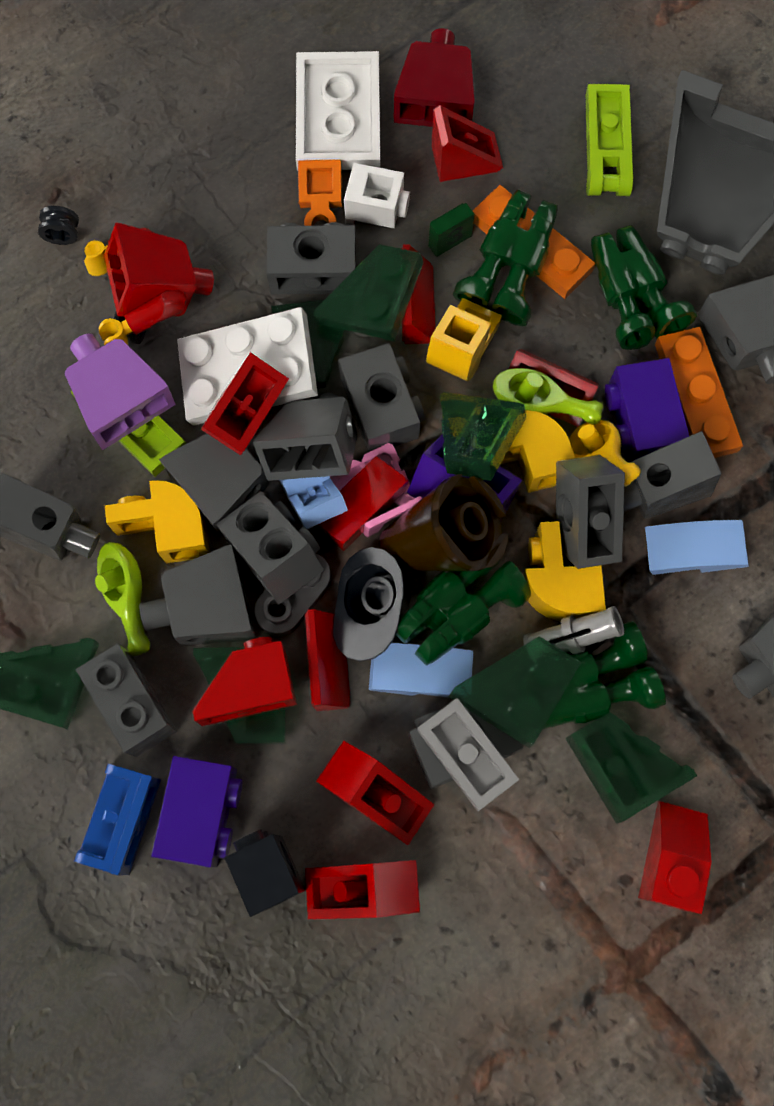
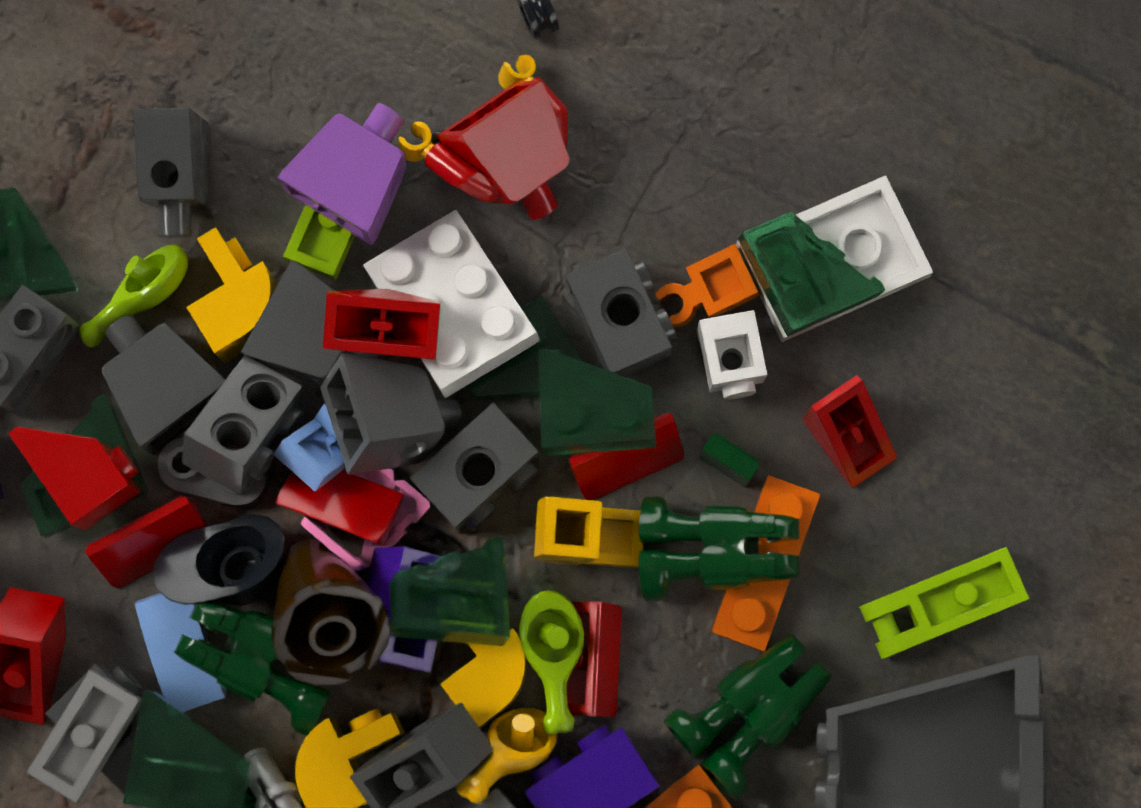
camera: 70 degrees right, 5 degrees up
dark red torso [394,28,475,127] -> none
none -> clear green wing [738,212,885,337]

